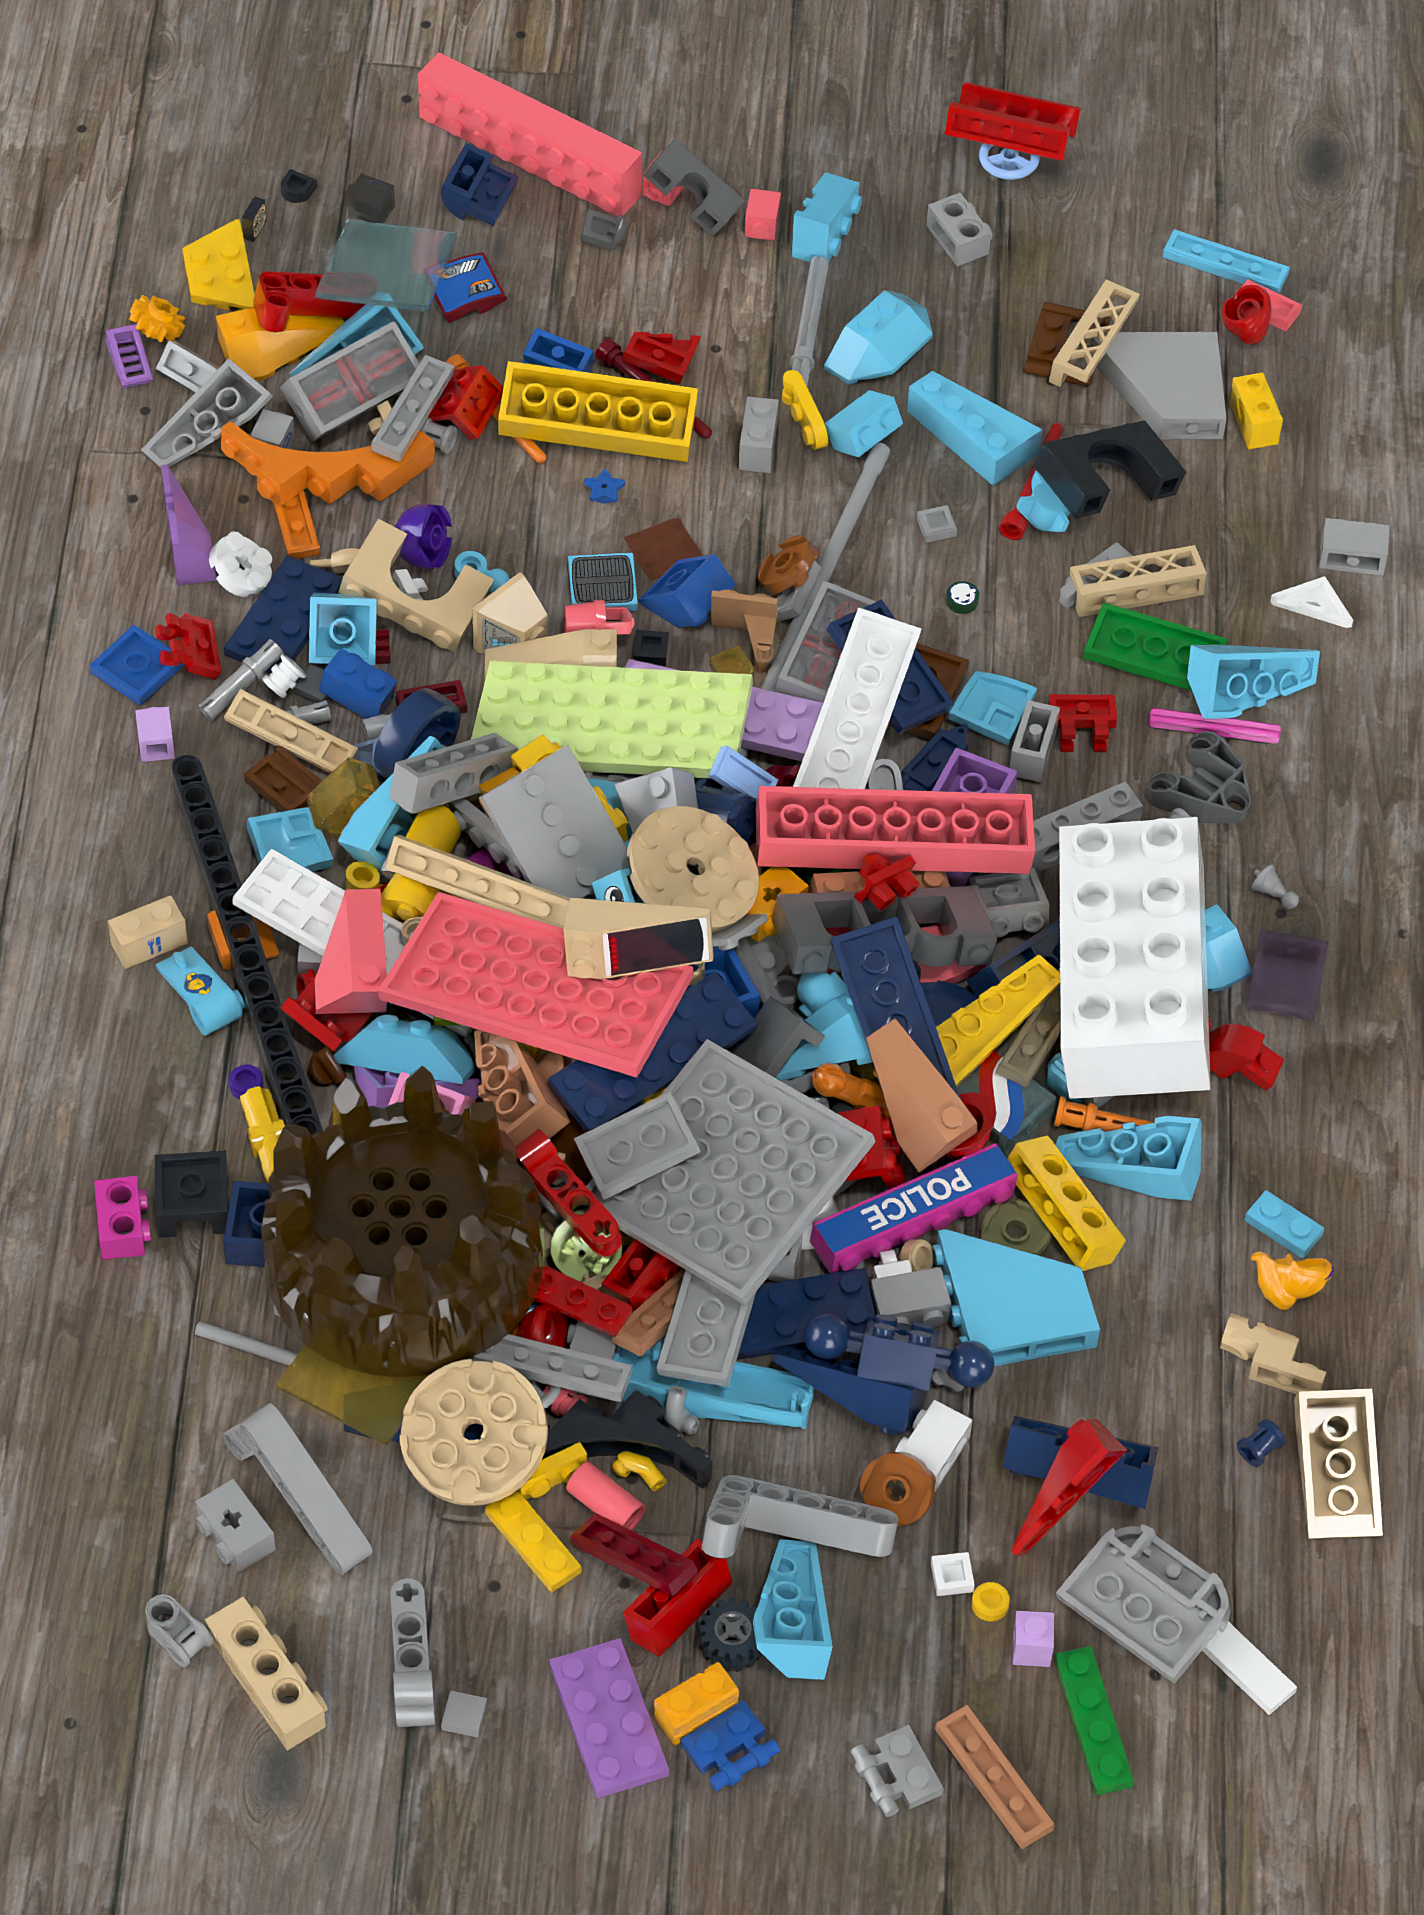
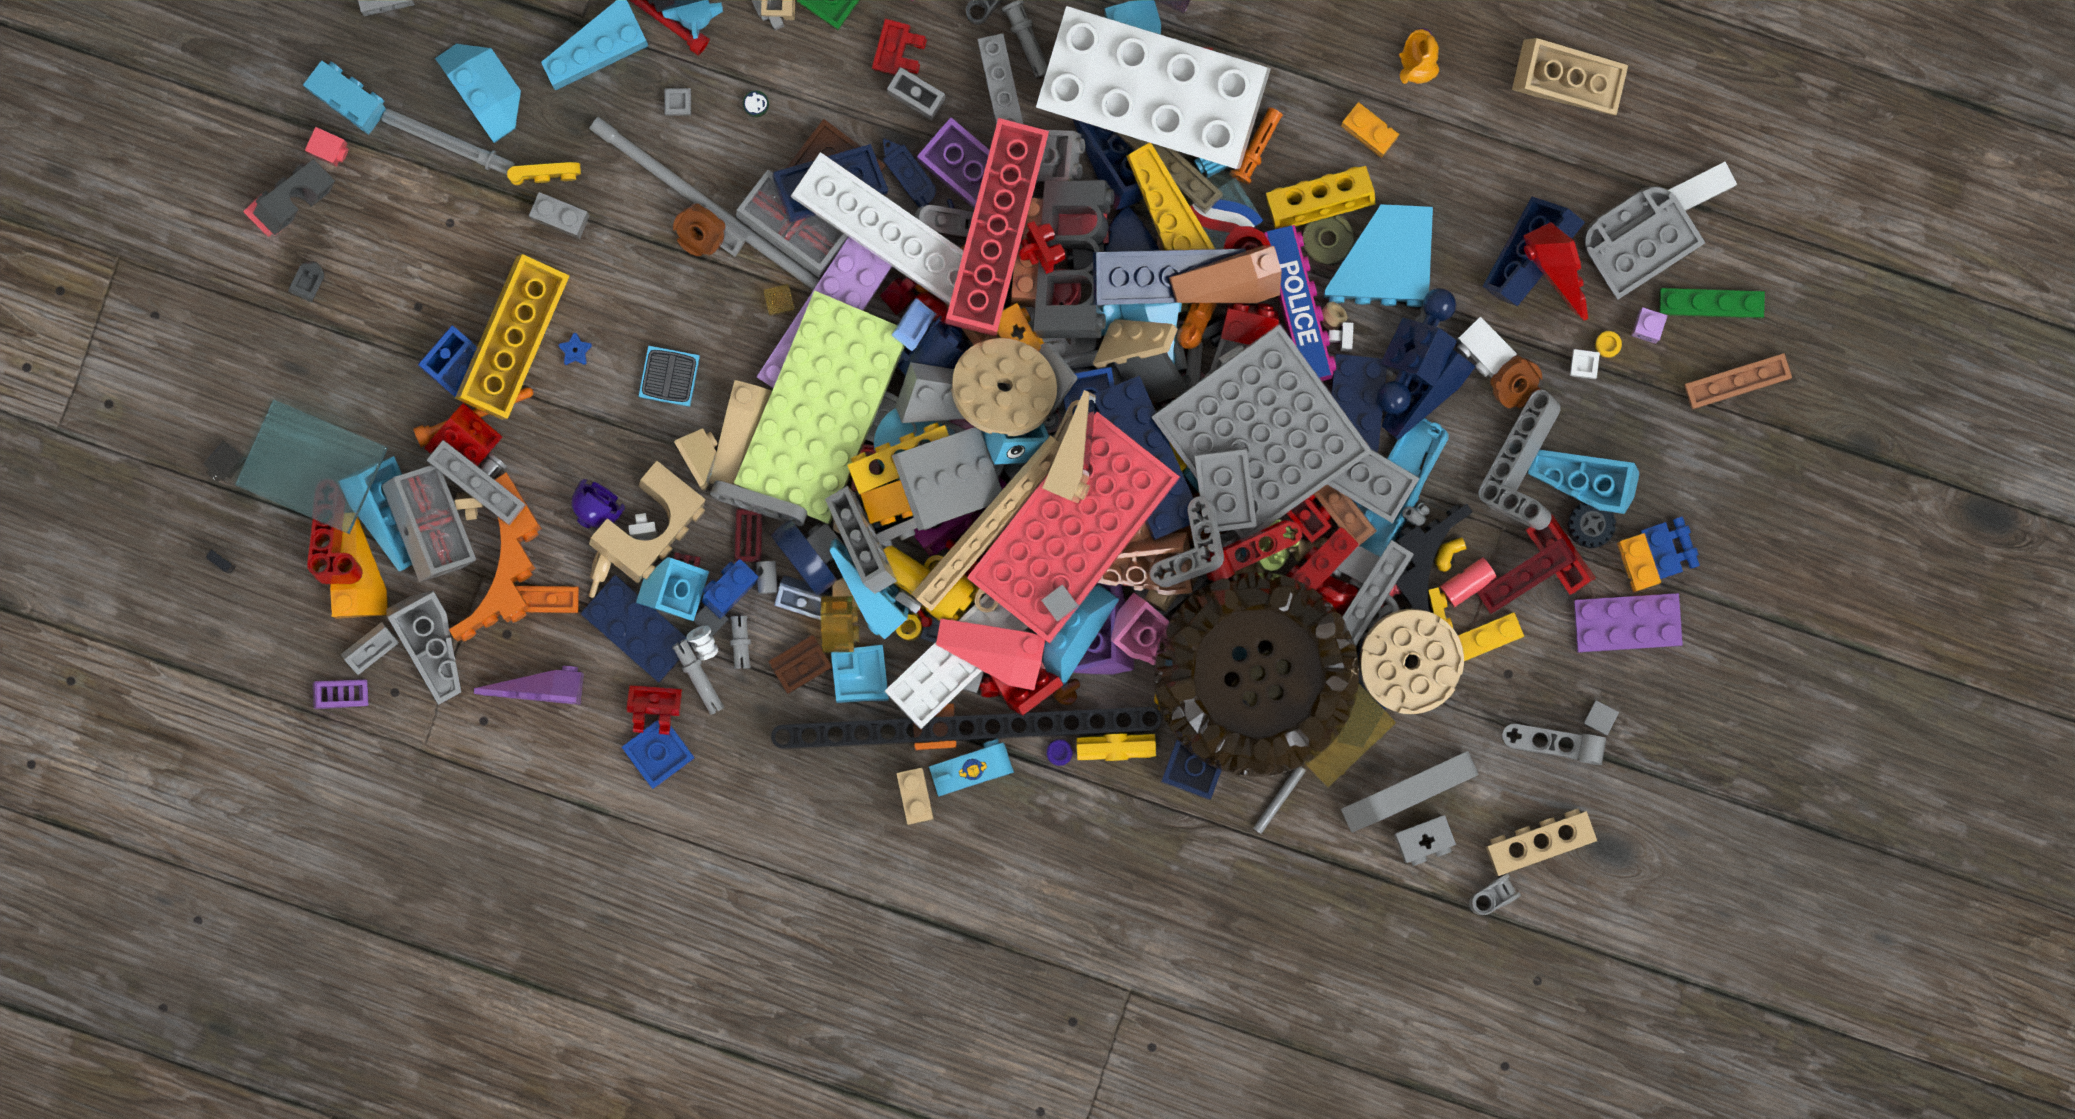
camera: 75 degrees left, 30 degrees up
dark pink brick [94,1176,151,1260] -> none
light orange gear [129,295,185,342] -> none
lavender brick [135,707,175,762] -> none
black panel [155,1150,229,1238] -> none
yellow wing [182,219,255,311] -> none
white plate [209,531,272,597] -> none
tan plate [224,689,358,780] -> none
light grey brick [250,409,295,449] -> none
black tile [281,169,318,203] -> none
coral piece [418,52,642,217] -> none
slope [423,252,507,324] -> none
dark blue brick [441,143,519,226] -> none
medium azure plate [454,551,510,593] -> none
coral piece [564,600,635,634] -> none
dark red piece [595,338,712,439] -> none
red wing [622,331,701,384] -> none
copper sticker [623,517,703,581] -> none
black plate [633,630,669,666] -> none
blue slope [638,554,736,628] -> none
medium nougat plate [711,589,778,672] -> none
medium azure brick [824,390,903,457] -> none
light grey plate [851,1725,944,1817] -> none
light grey brick [870,1267,951,1327] -> none
medium azure plate [948,671,1037,746] -> none
medium azure wedge [1056,1116,1202,1201] -> none
red brick [1209,1024,1284,1090] -> none
tan plate [1220,1313,1326,1394] -> none
dark blue bush [1237,1419,1286,1467] -> none
medium azure plate [1244,1190,1324,1259] -> none
none -> light grey beam [710,481,807,526]
none -> light grey tile [1041,584,1079,622]
none -> tan wing [1093,319,1178,369]
none -> light grey beam [1150,496,1224,588]
none -> light orange brick [1341,102,1399,158]

